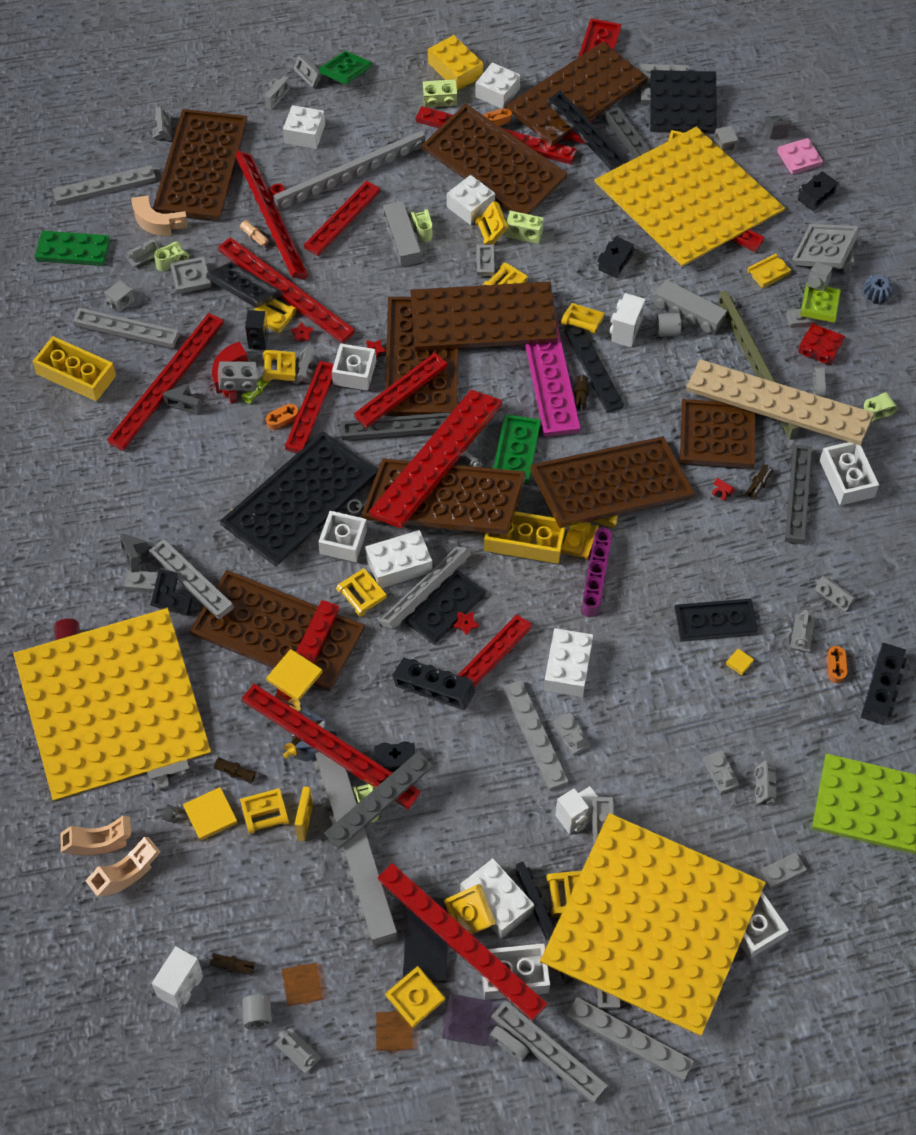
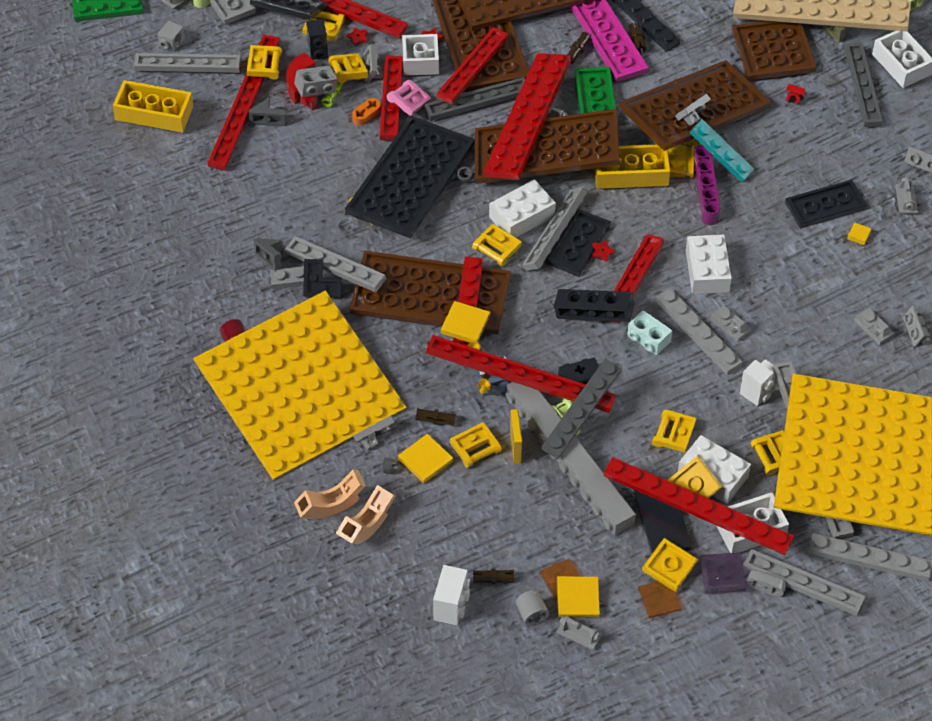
camera: 15 degrees left, 5 degrees down
white brick [319,511,367,562] -> none
black plate [515,861,574,985] -> none
dark brown pin [745,465,774,499] -> none
none -> yellow plate [247,45,282,80]
none -> bright pink plate [387,80,431,116]
none -> yellow tile [557,576,600,617]
none -> dark brown pin [567,32,591,64]
none -> light aqua brick [627,310,672,355]
none -> yellow plate [651,410,696,453]
none -> light grey hinge [675,94,711,126]
none -> teal plate [689,119,754,182]

